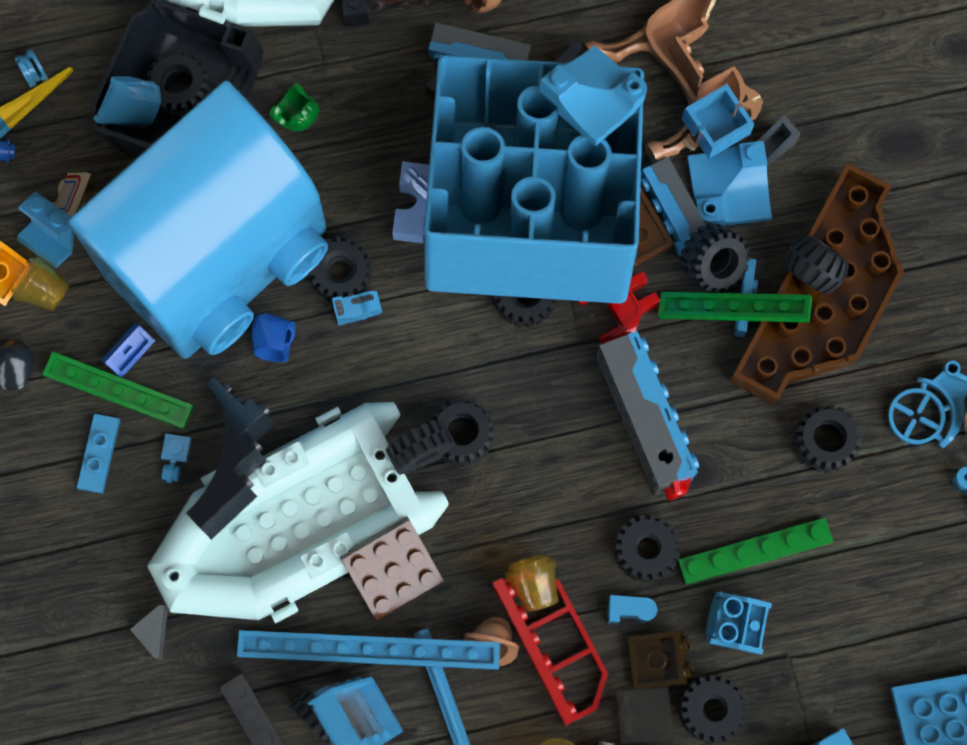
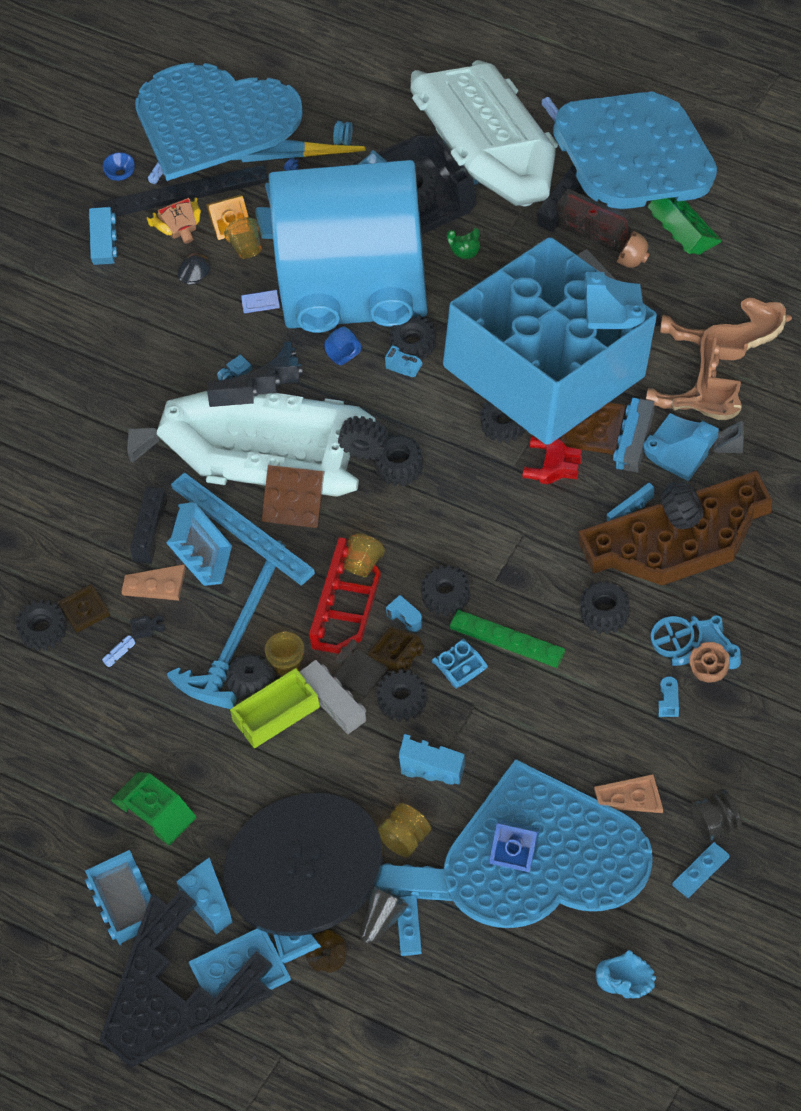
camera: 50 degrees right, 20 degrees down
green plate [42,351,194,430] -> none
dark azure plate [77,414,121,494] -> none
nougat helmet [464,617,519,666] -> none
dark grey piece [596,331,699,500] -> none
green plate [658,292,812,322] -> none
black tyre [680,223,750,292] -> none
dark azure piece [682,84,754,159] -> none

